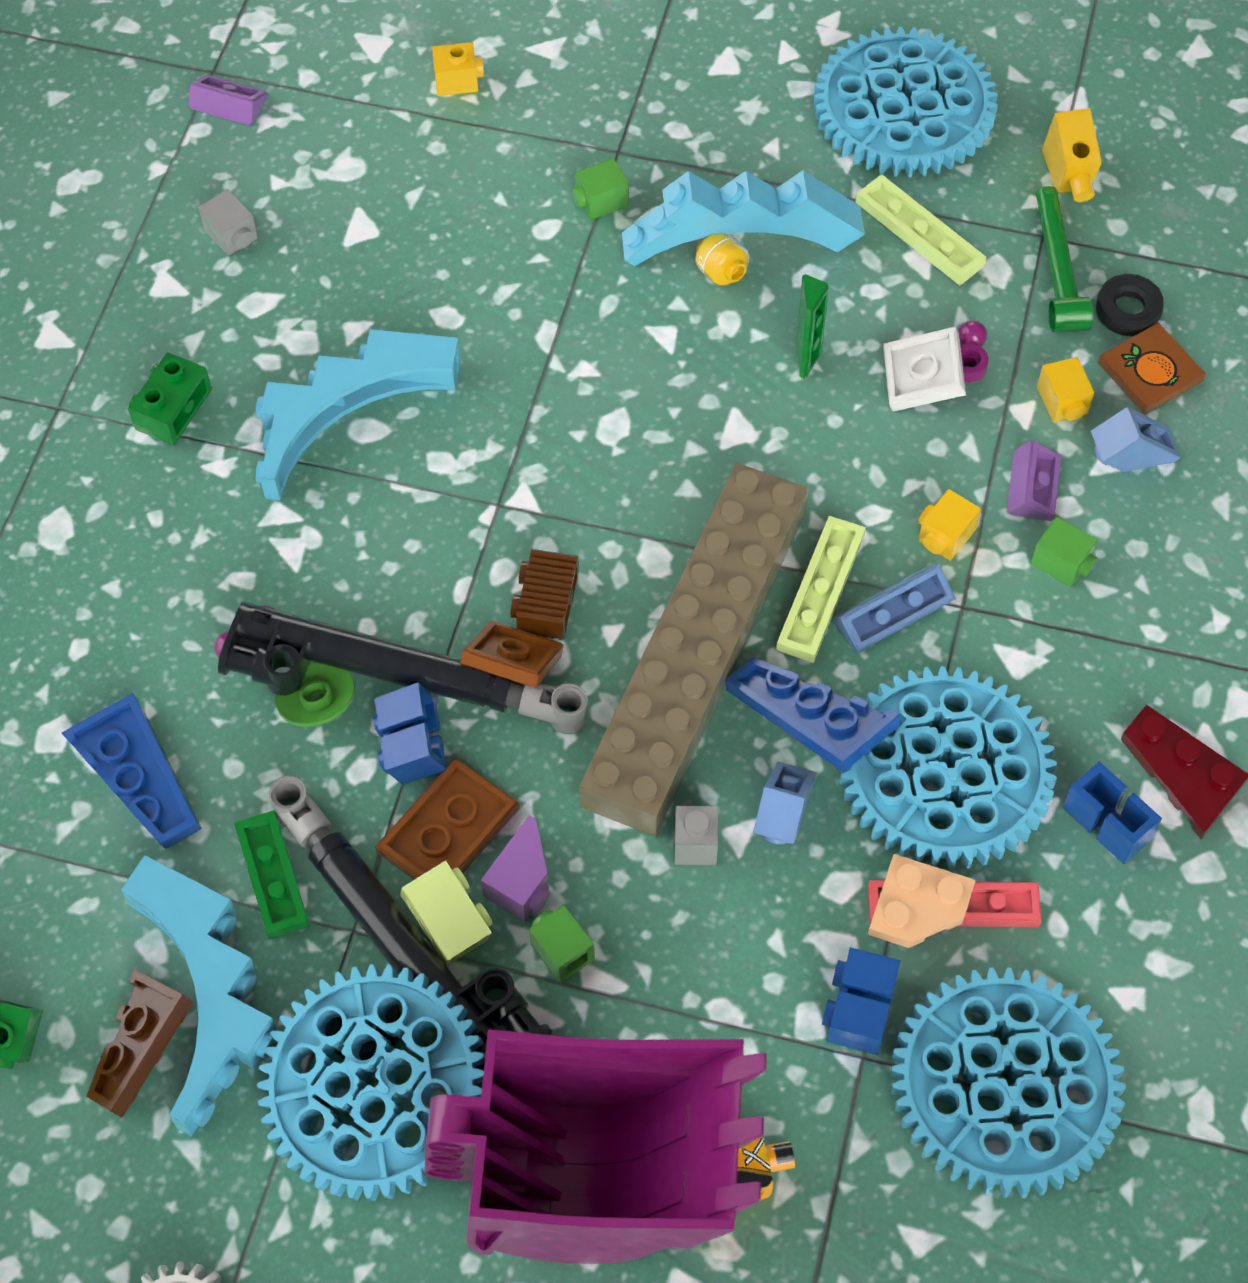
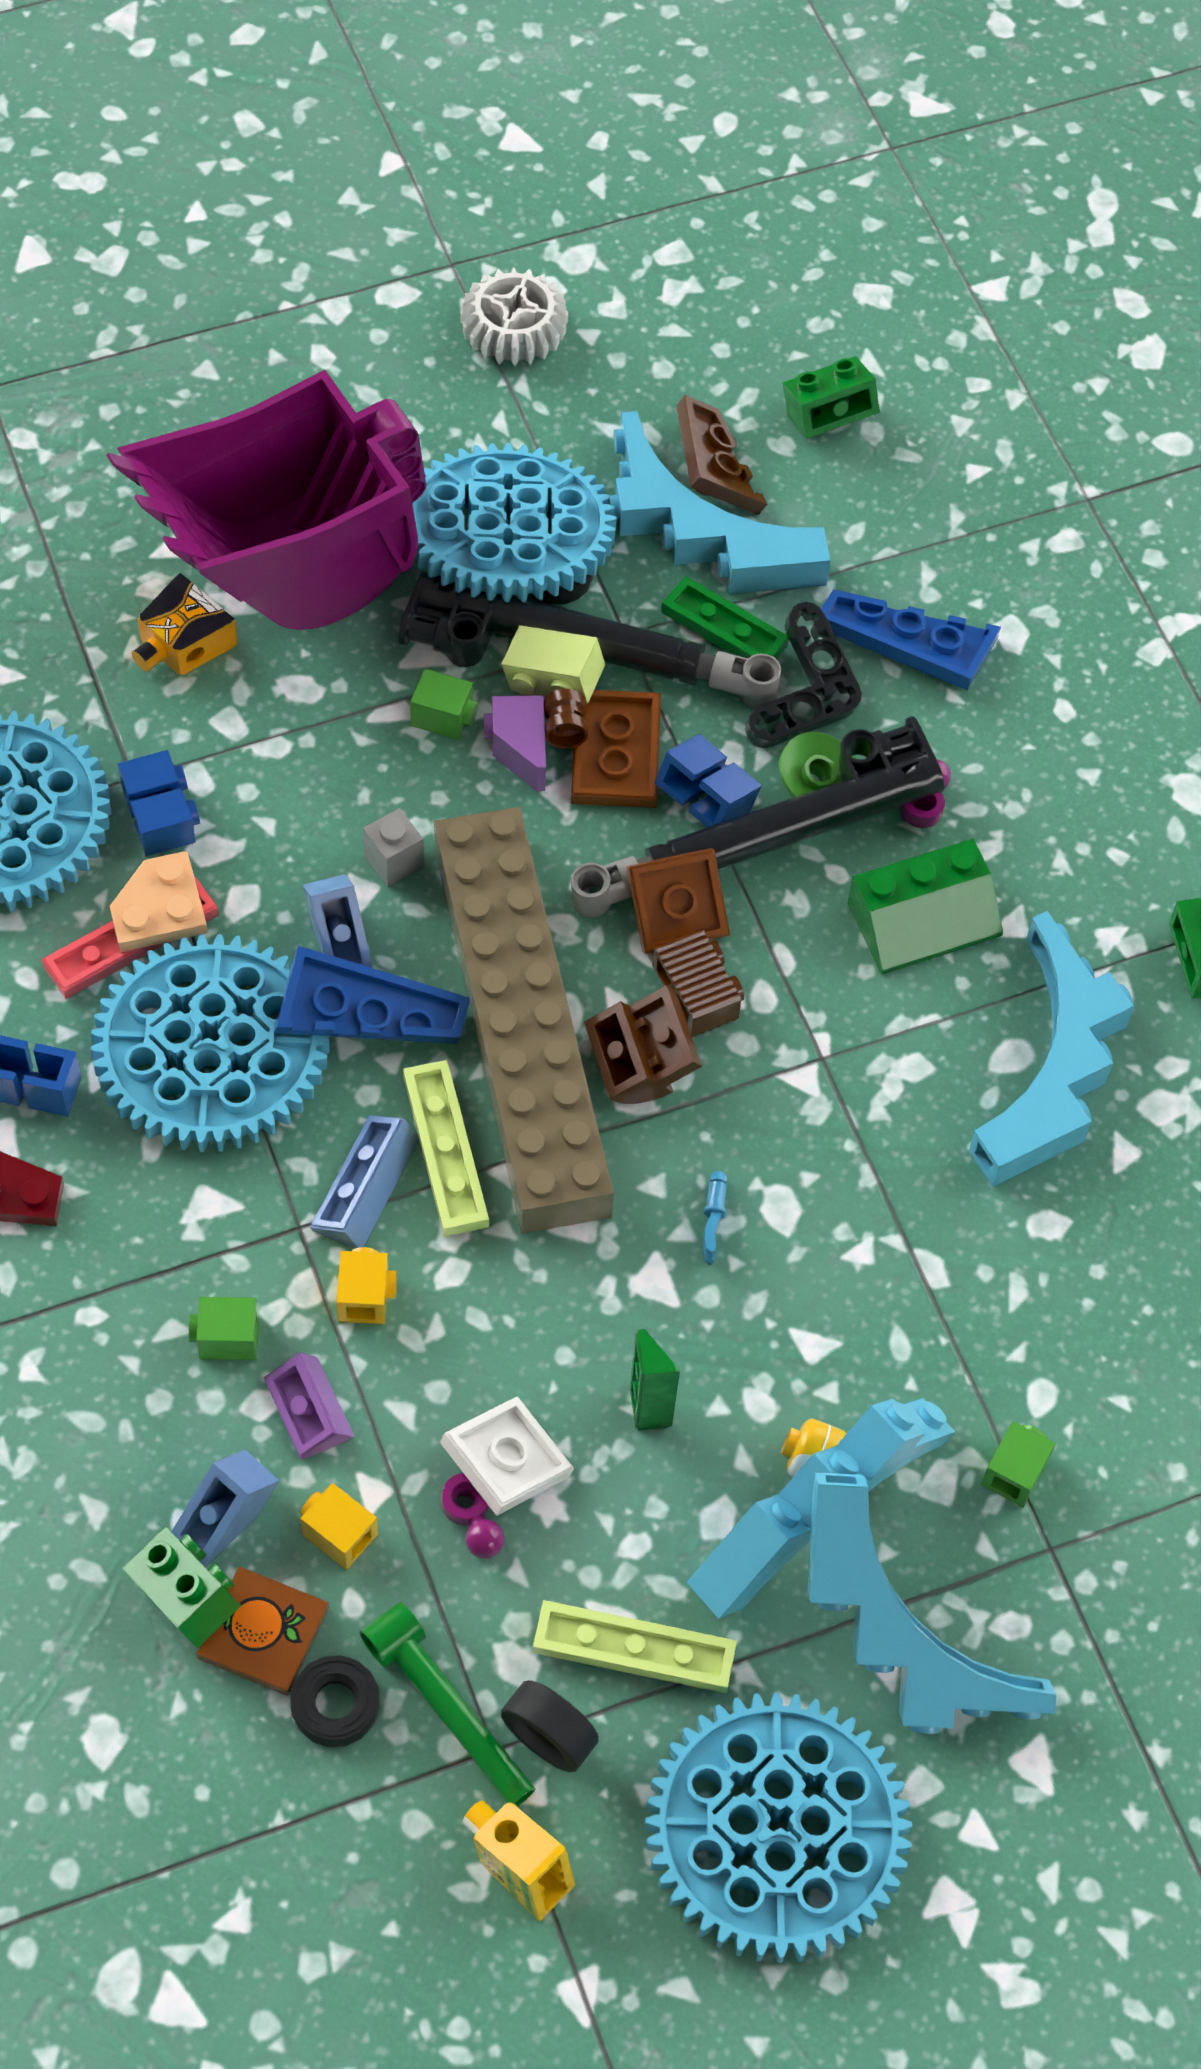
camera: 140 degrees right, 0 degrees up
none -> brick [122,1527,241,1648]
none -> black tyre [501,1680,599,1772]
none -> reddish brown wheel [544,689,588,749]
none -> reddish brown brick [584,985,702,1104]
none -> dark azure piece [703,1171,727,1265]
none -> black beam [745,602,862,748]
none -> medium azure arch [807,1472,1056,1734]
none -> slope [847,838,1003,975]

